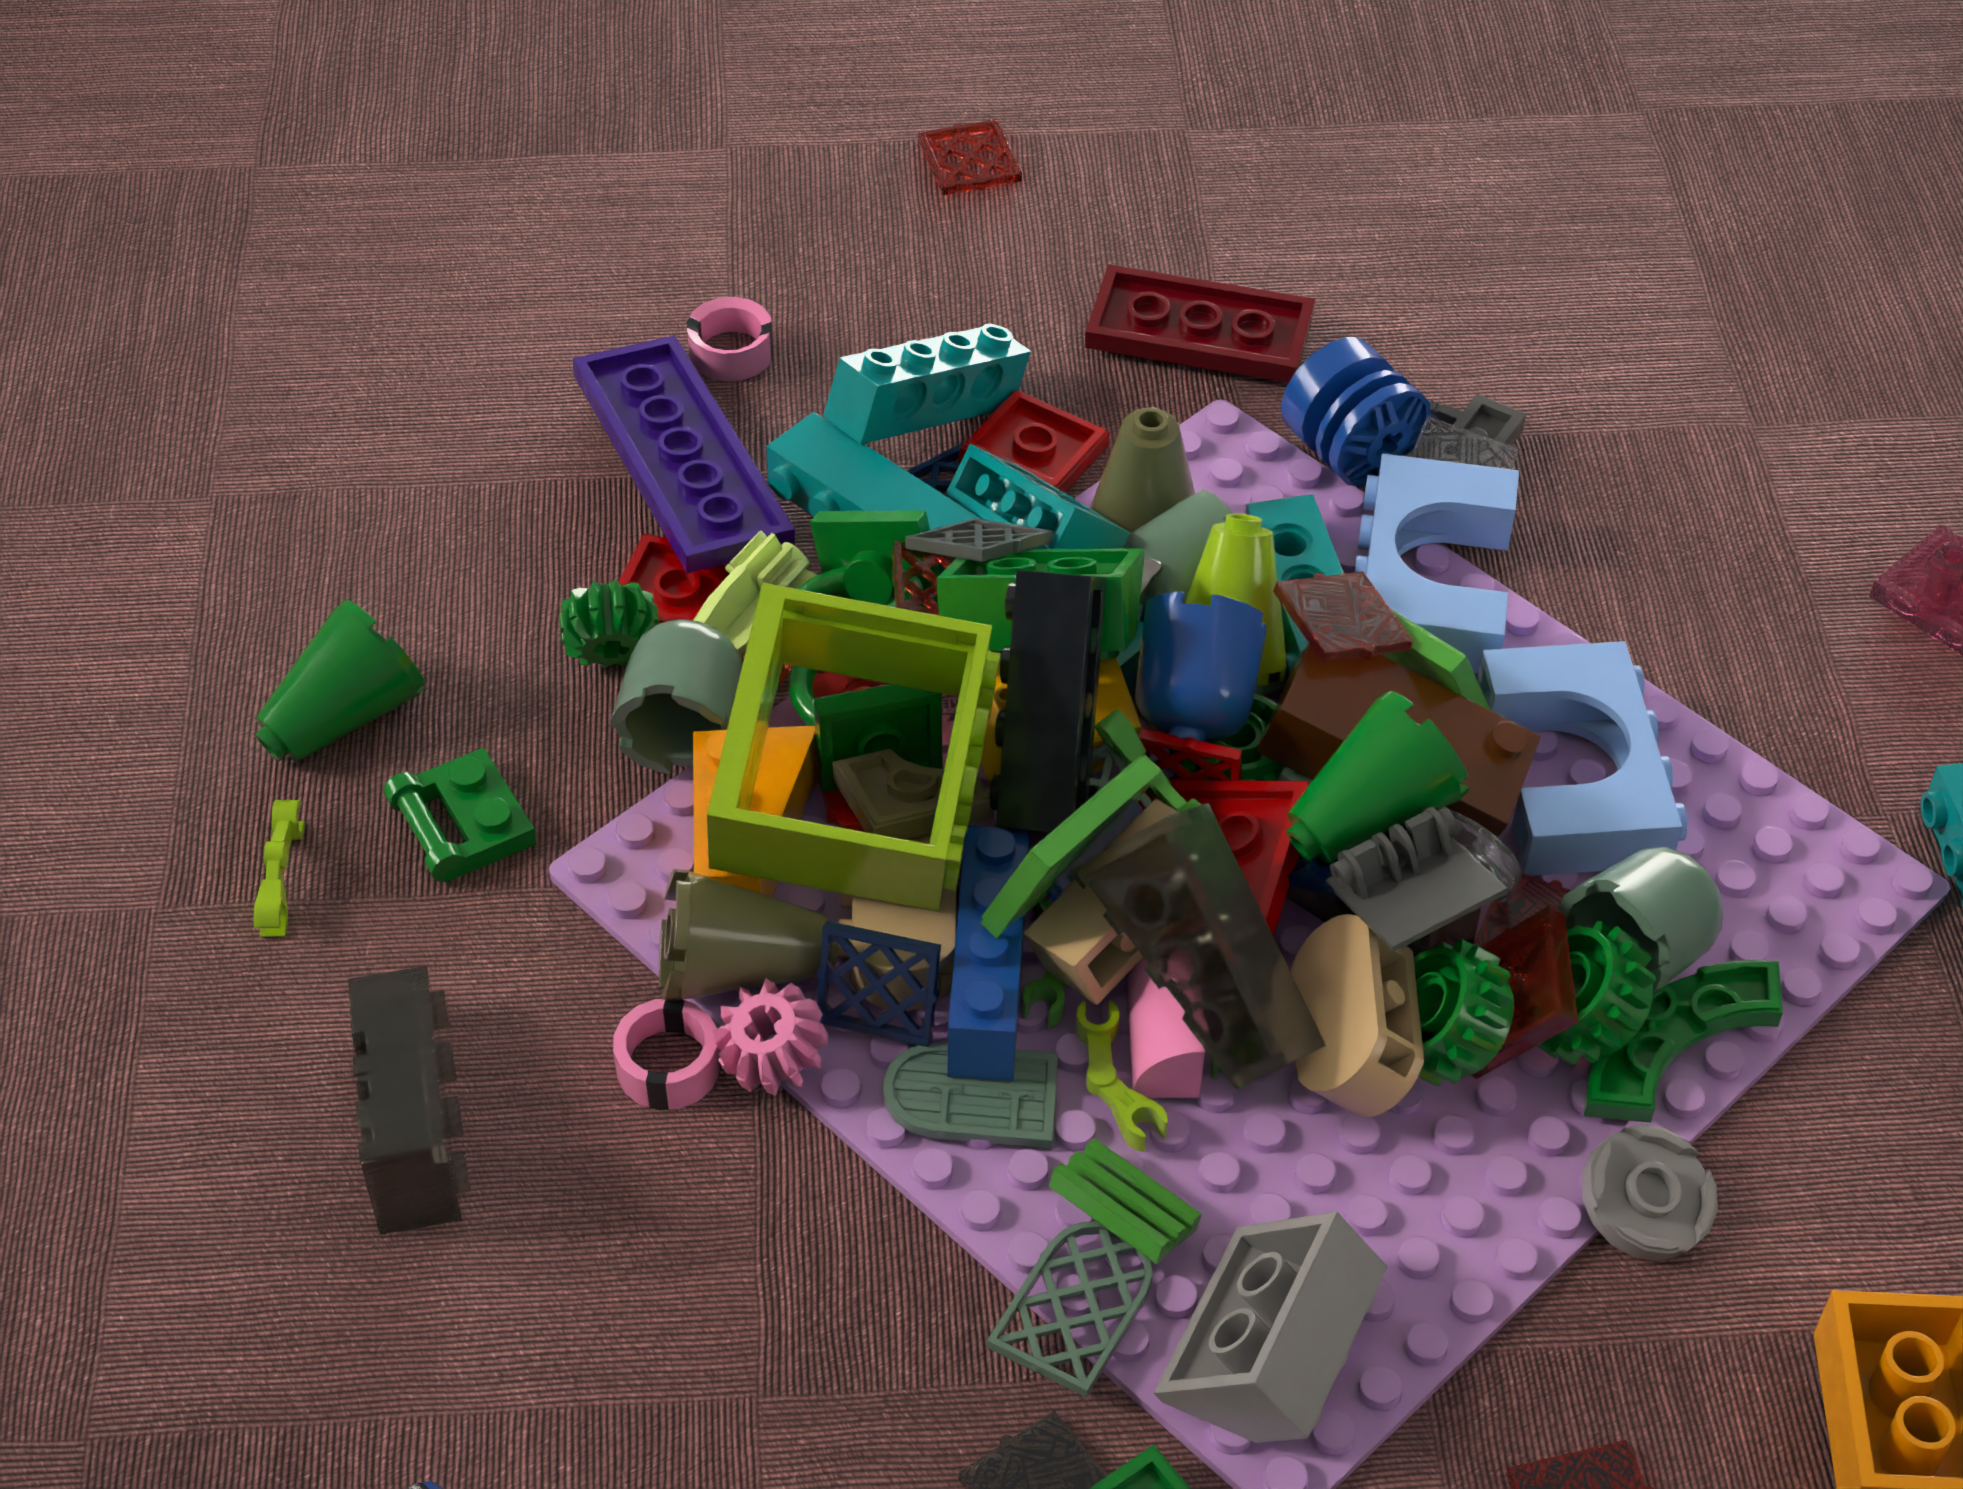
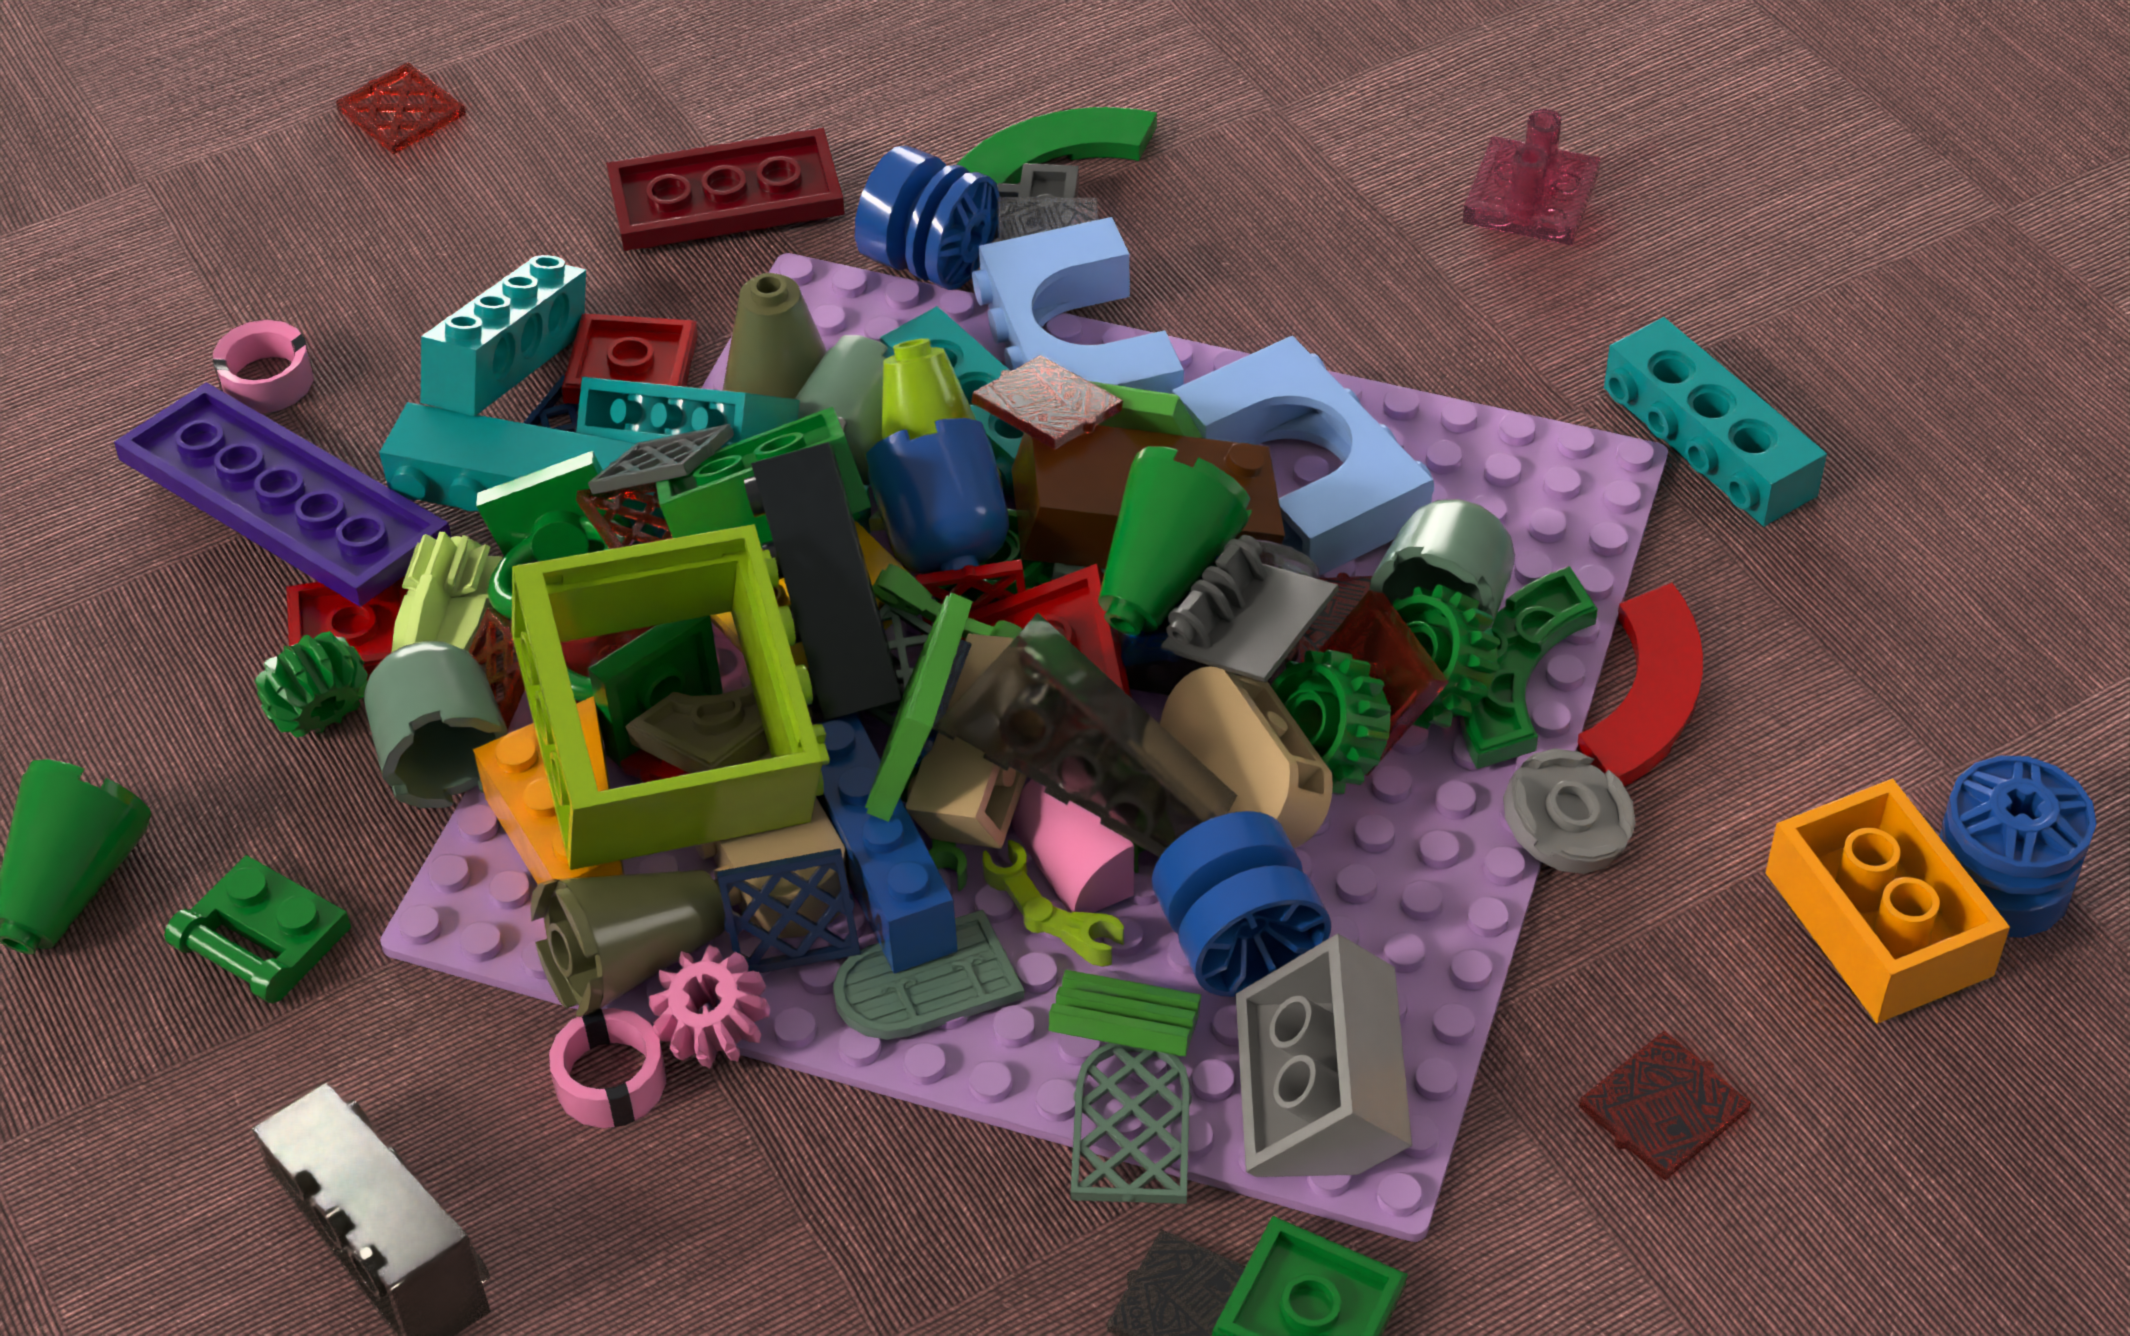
camera: 25 degrees left, 0 degrees up
lime piece [253,800,305,937] -> none
none -> green tile [957,107,1157,185]
none -> blue wheel [1152,811,1332,997]
none -> red tile [1577,583,1703,787]

